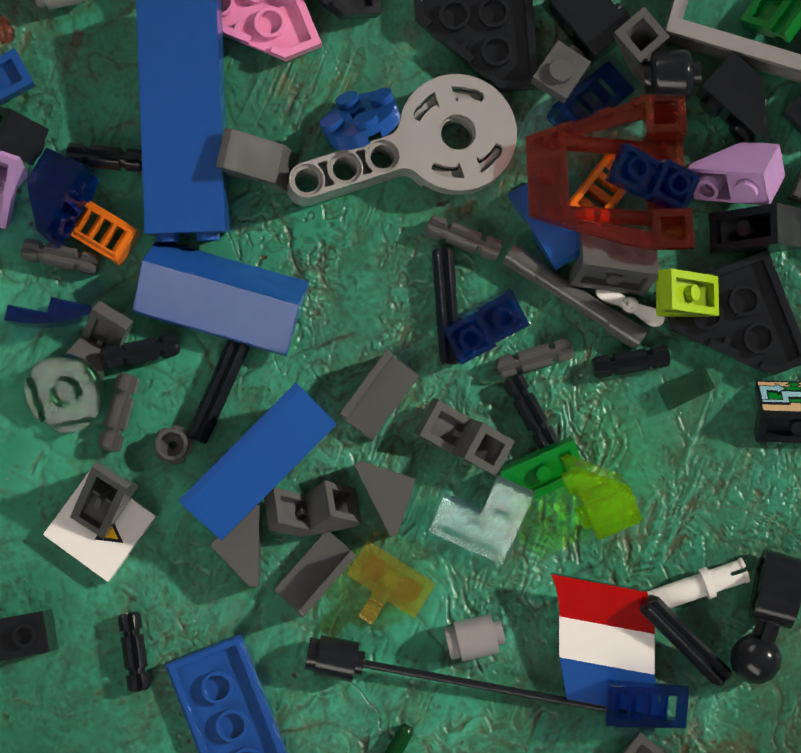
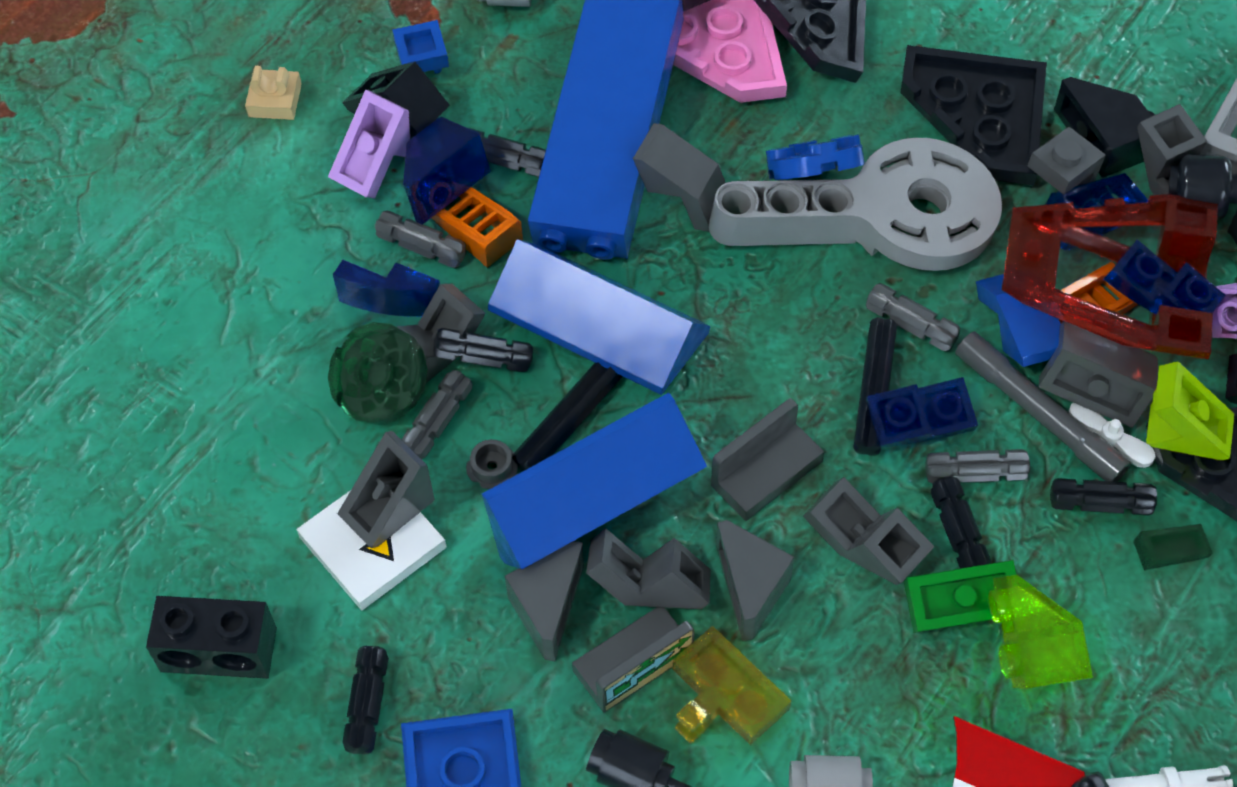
camera: 20 degrees right, 25 degrees down
clear light blue plate [428,476,535,564] -> none

